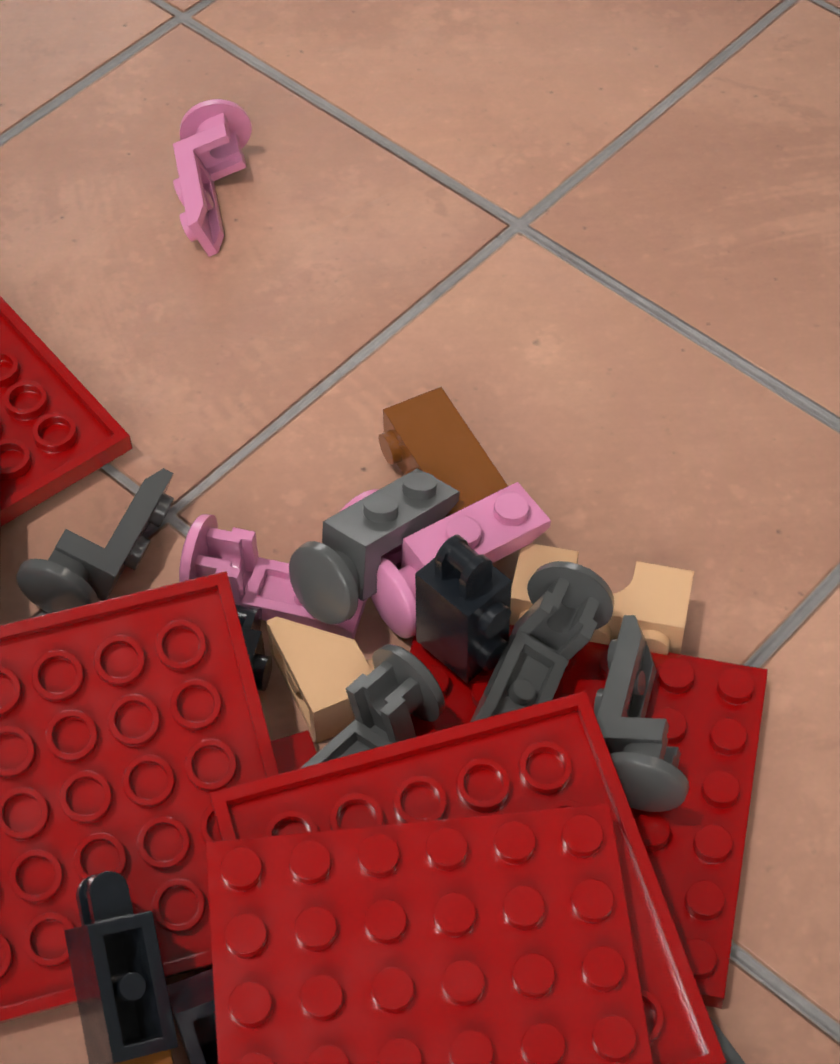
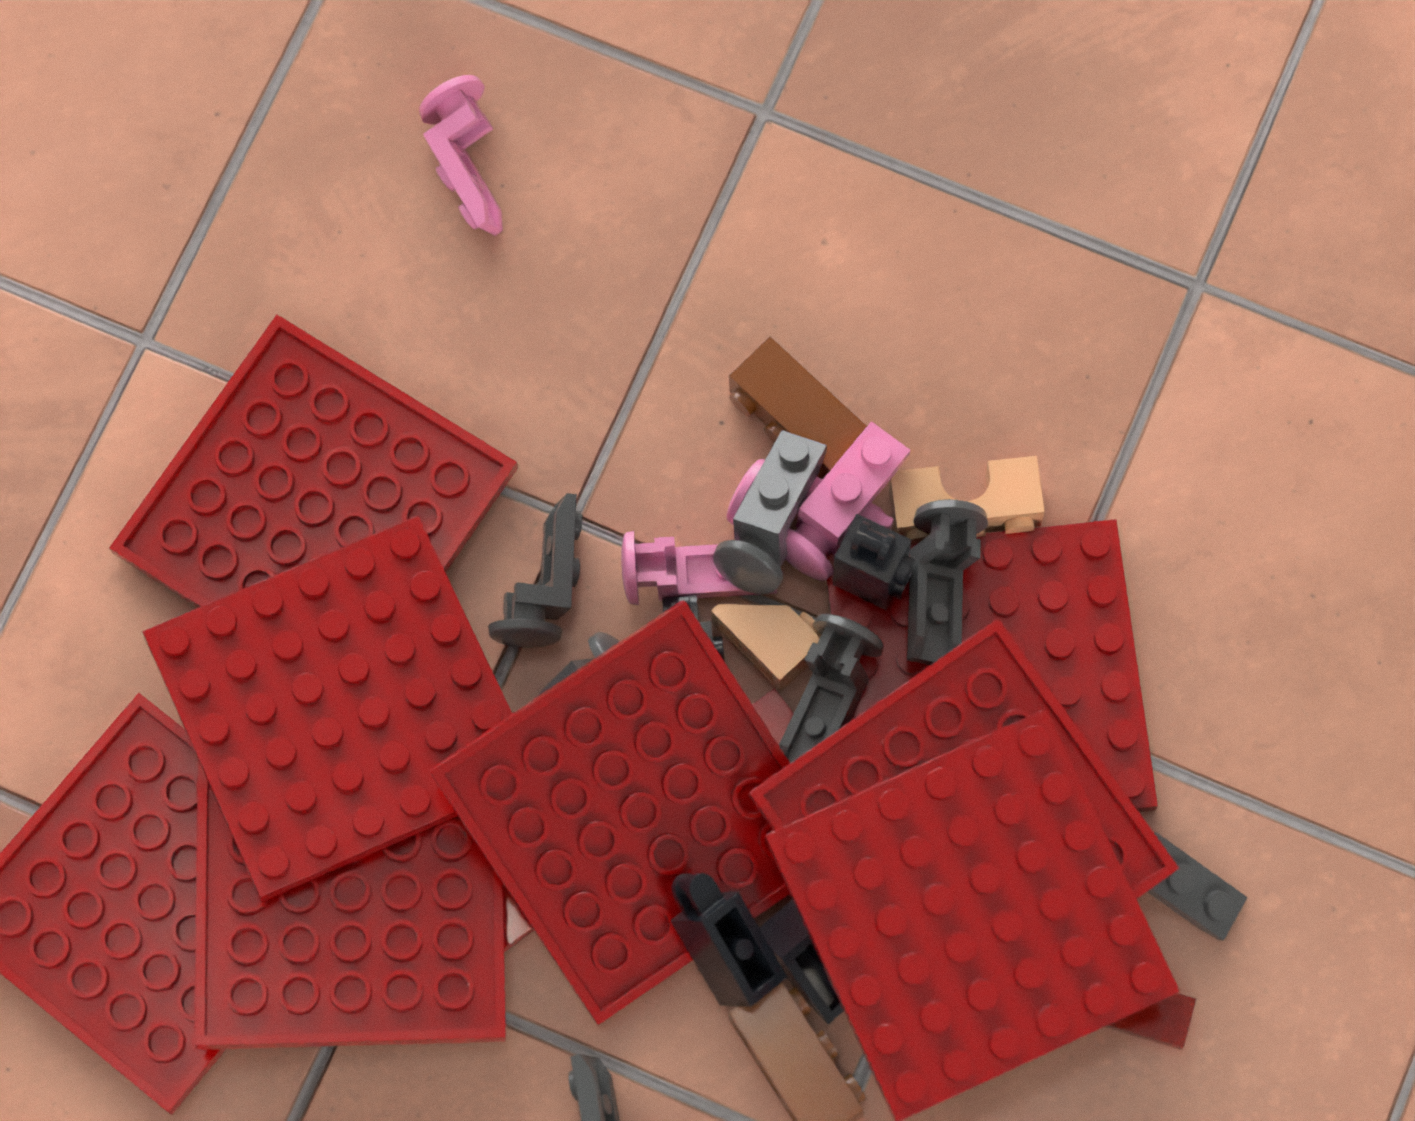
camera: 15 degrees left, 20 degrees up
dark grey piece [594,615,690,812] -> none

